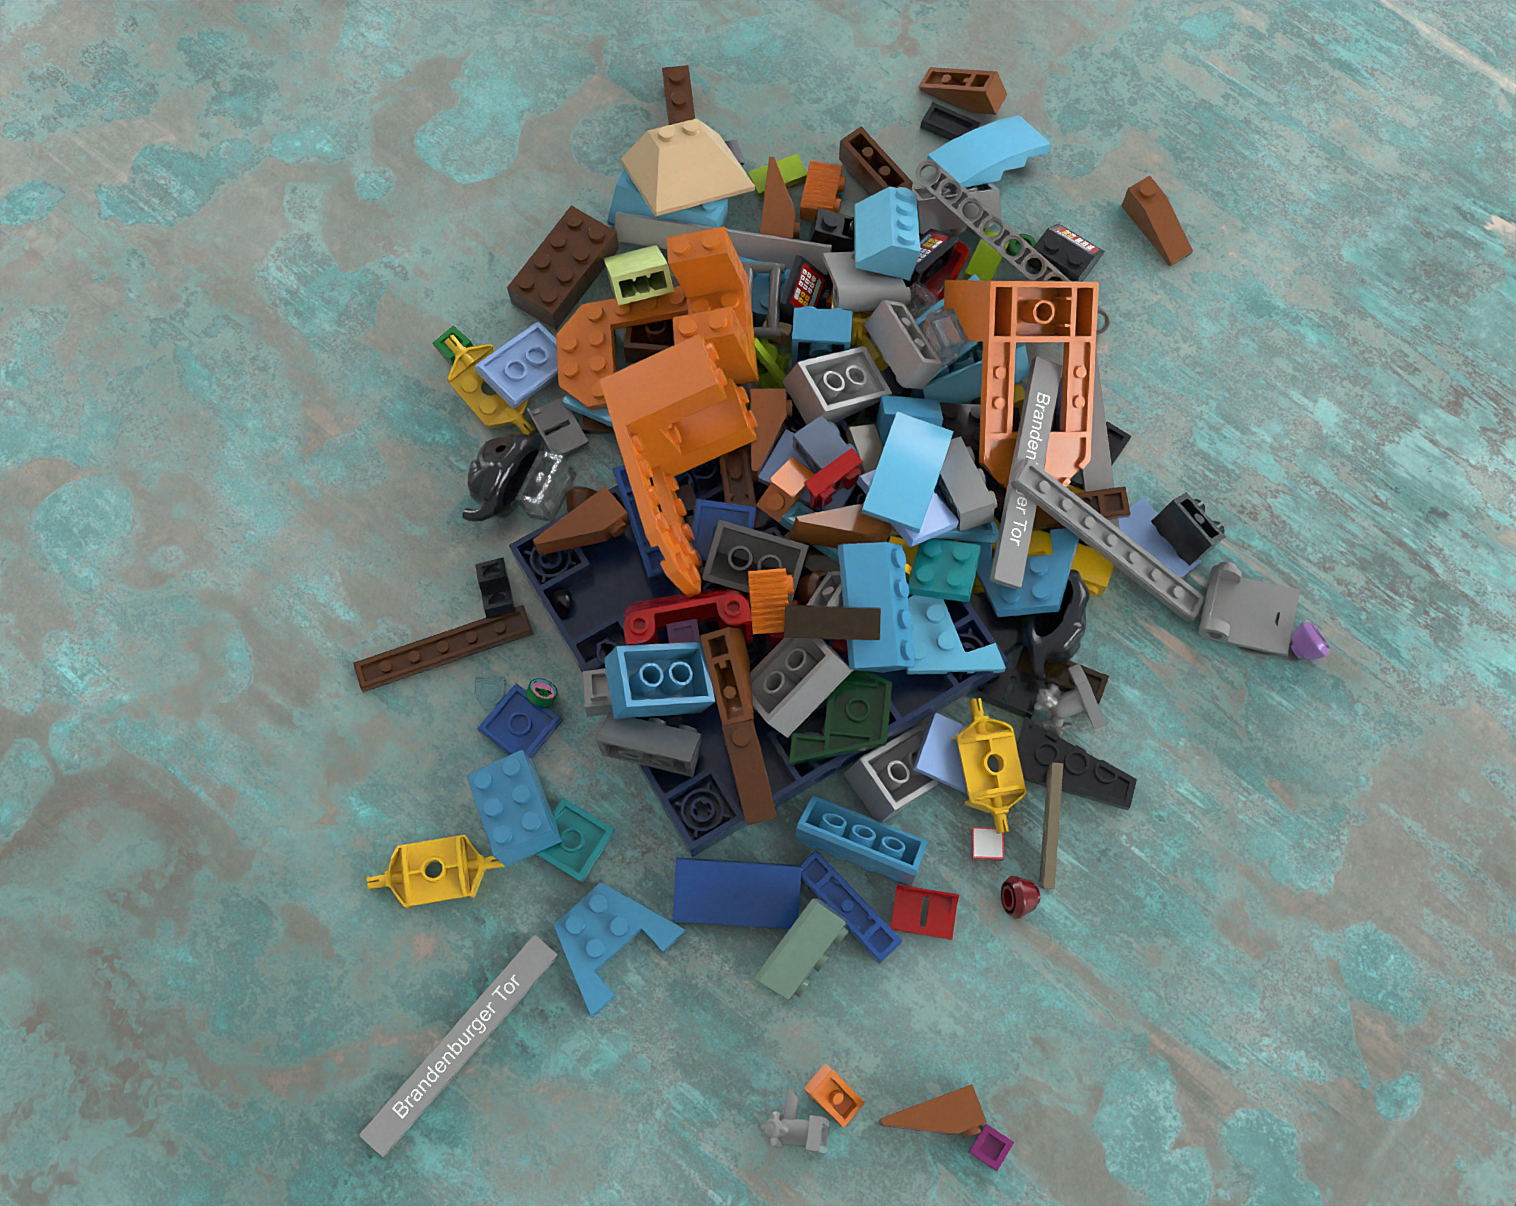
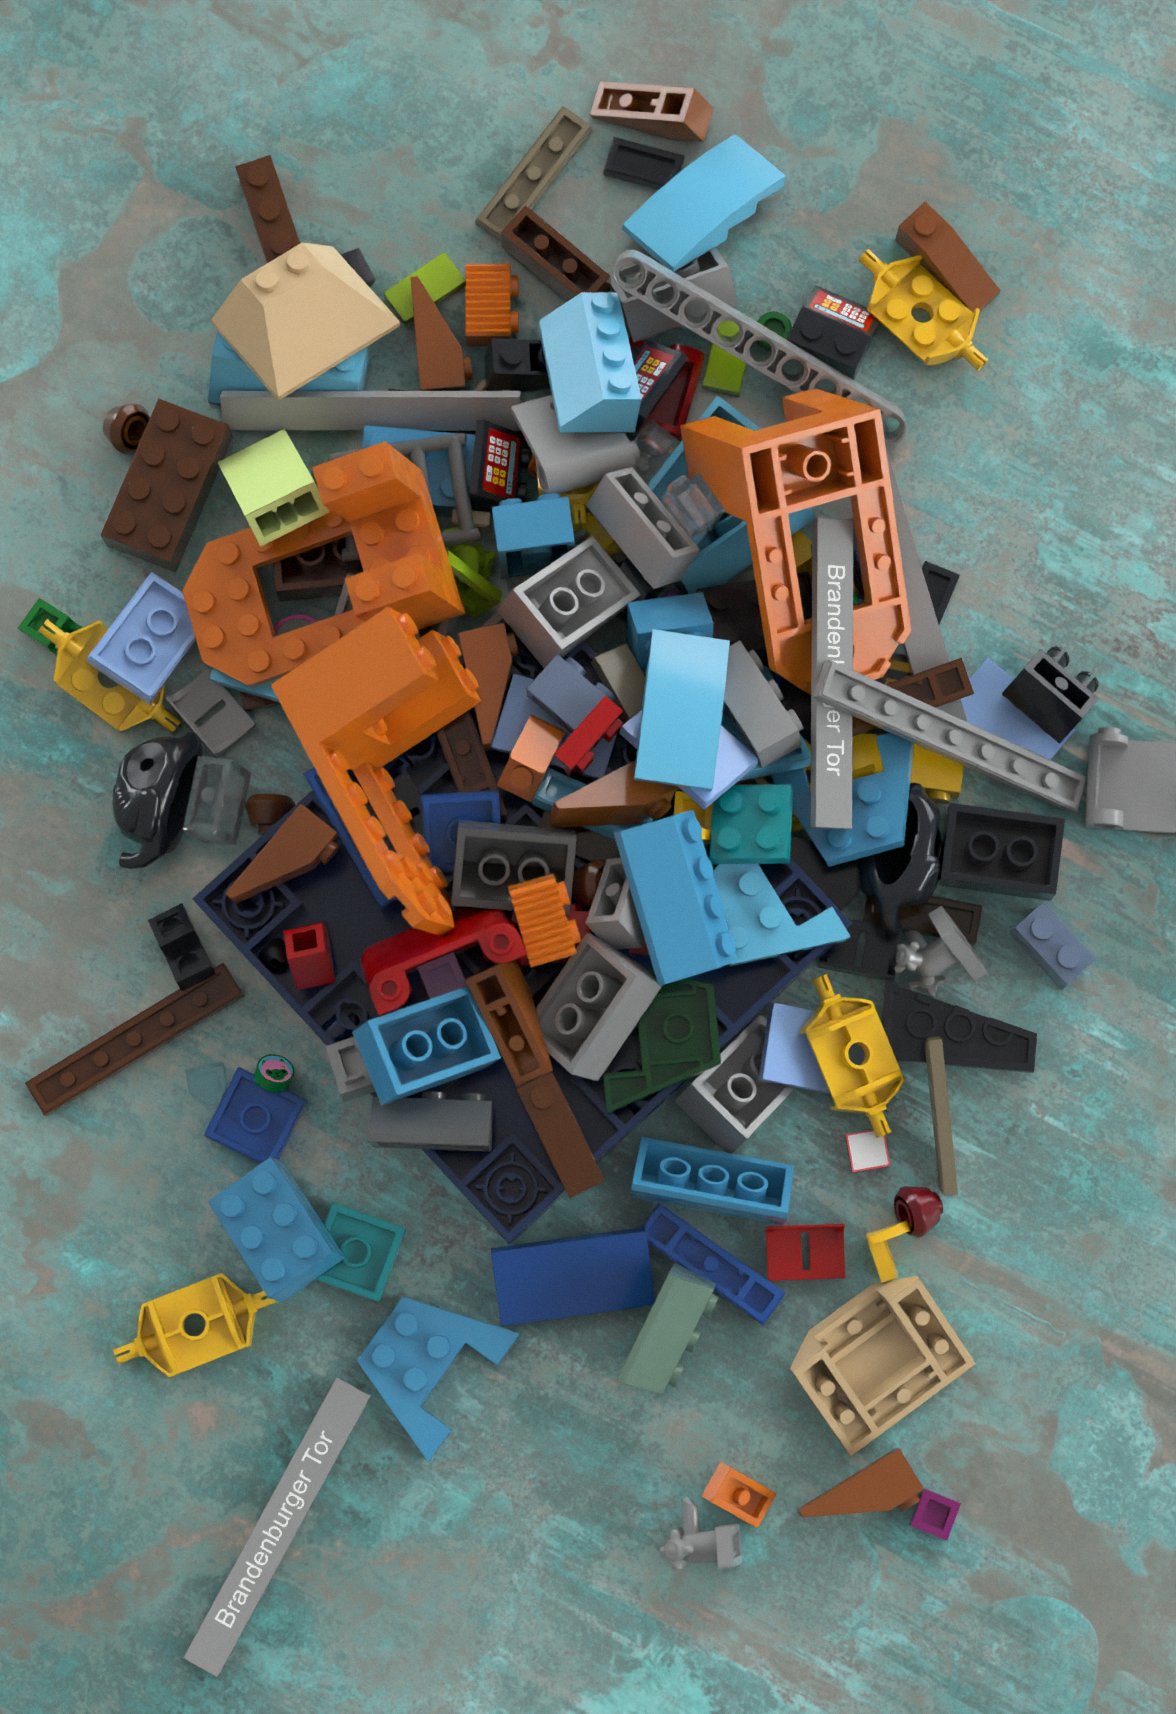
camera: 10 degrees left, 10 degrees up
dark brown tile [784,605,881,640] -> none
none -> reddish brown cone [103,403,150,454]
none -> red slope [284,921,335,990]
none -> dark tan tile [475,106,593,243]
none -> tan slope [790,1275,976,1456]
none -> yellow plate [858,249,989,371]
none -> yellow tile [866,1220,911,1283]
none -> black brick [938,803,1065,901]
none -> sand blue brick [1010,902,1095,990]

